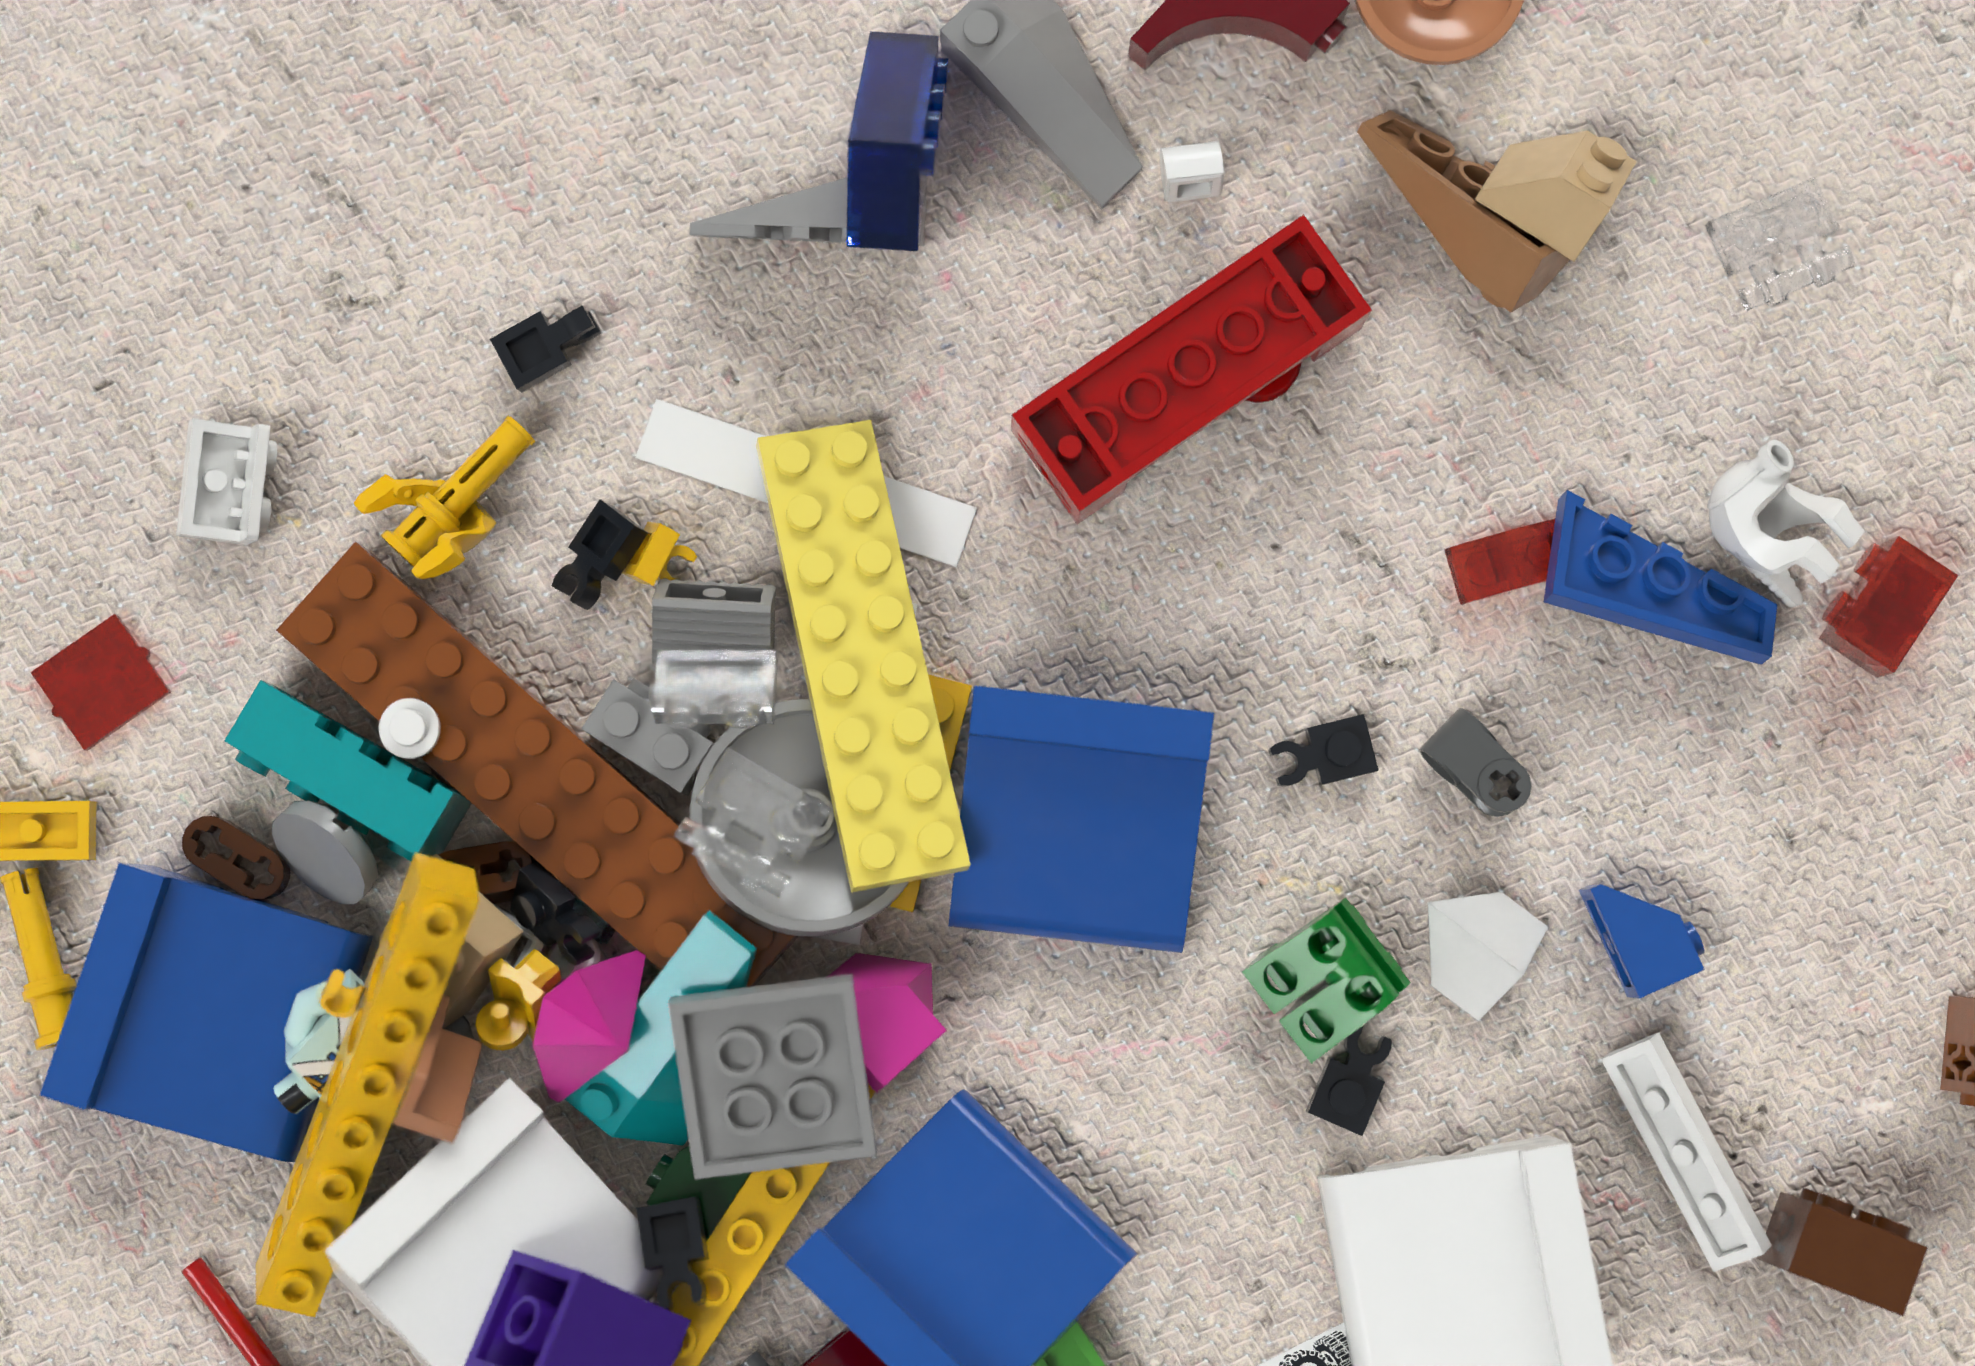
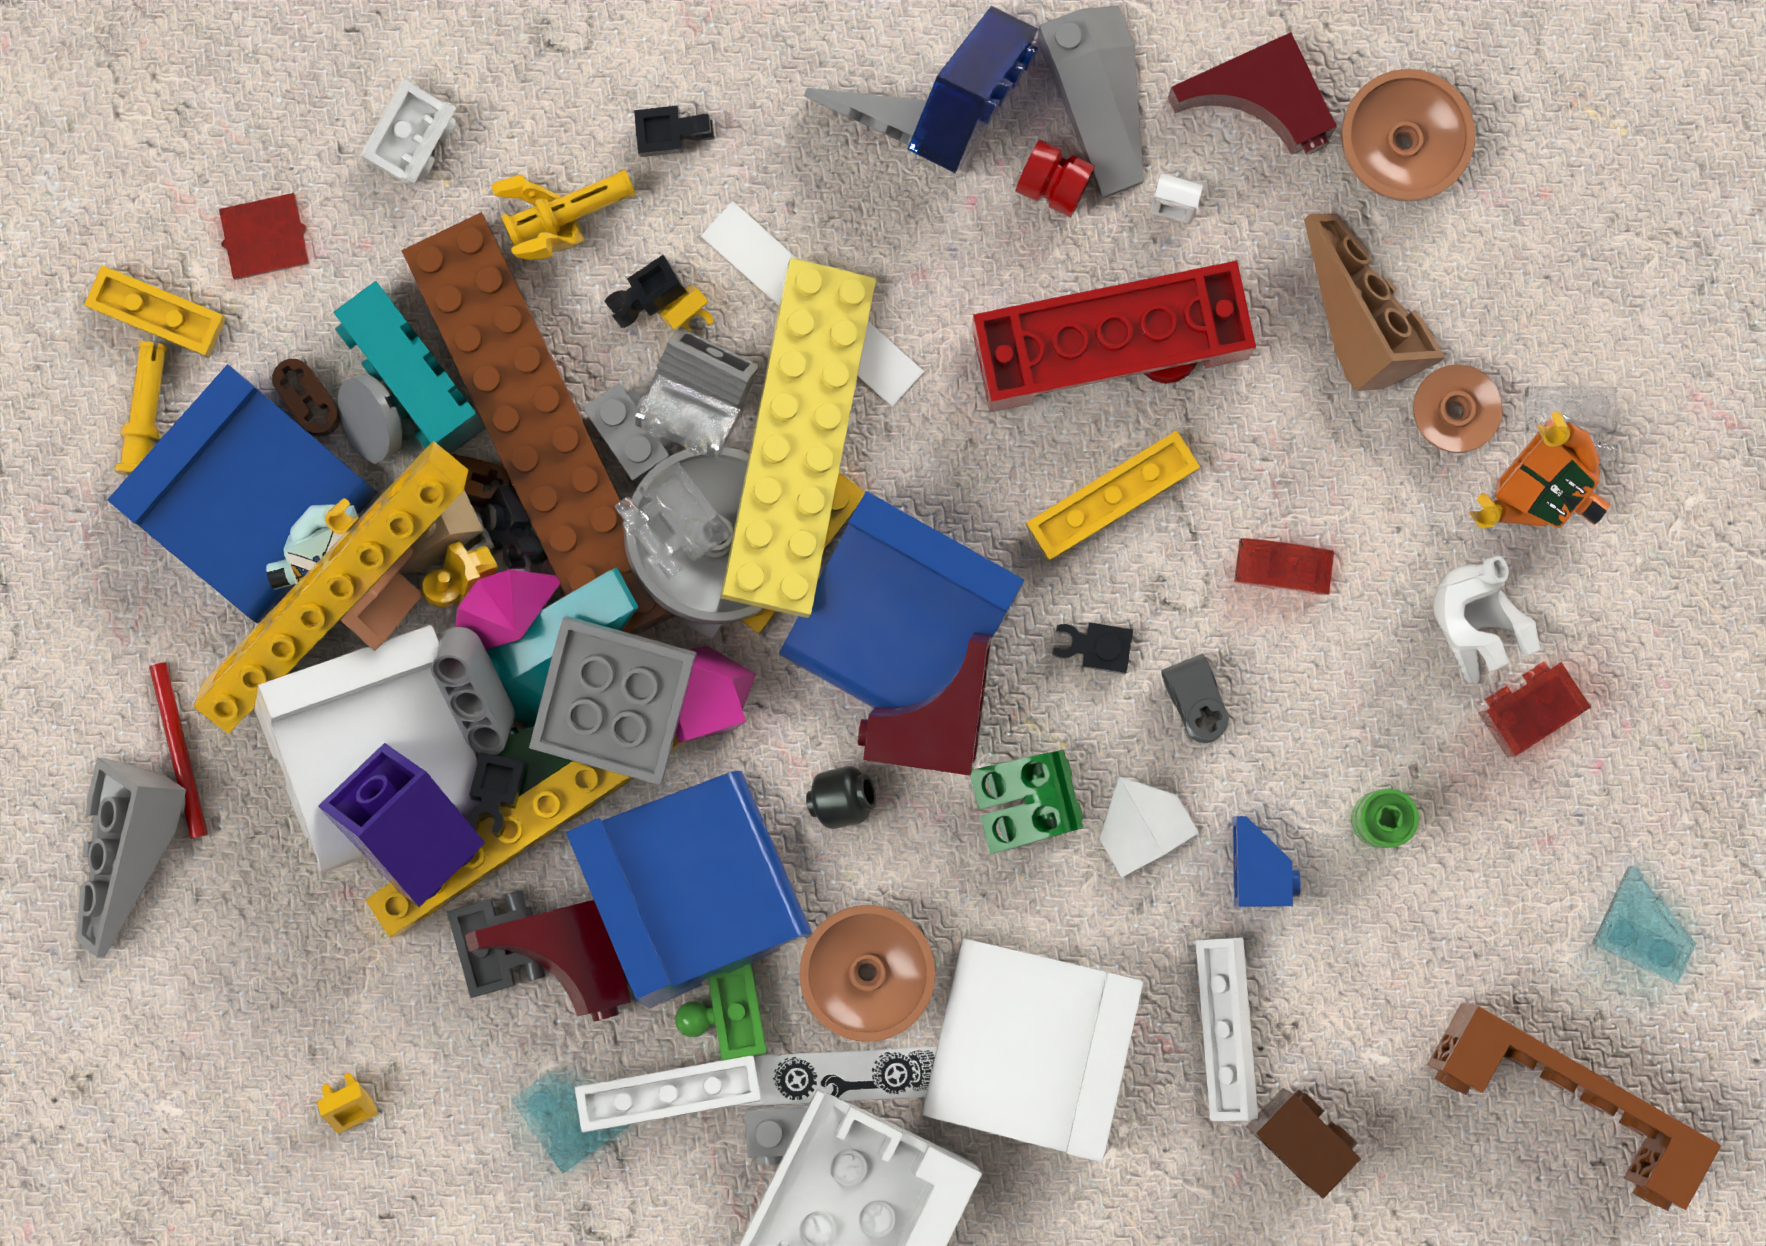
camera: 25 degrees right, 0 degrees up
white plate [379,698,441,759] -> none
black plate [1306,1026,1392,1136] -> none
tan slope [1475,130,1637,262] -> none
blue wing [1543,490,1778,665] -> none
none -> light grey beam [431,627,516,755]
none -> nougat dish [799,905,935,1042]
none -> pearl dark grey head [806,766,876,829]
none -> dark red arch [858,632,992,776]
none -> red wheel [1015,139,1095,218]
none -> yellow plate [1025,430,1200,562]
none -> bright green wheel [1351,789,1419,848]
none -> nougat dish [1413,364,1503,453]
none -> torso [1469,411,1610,529]

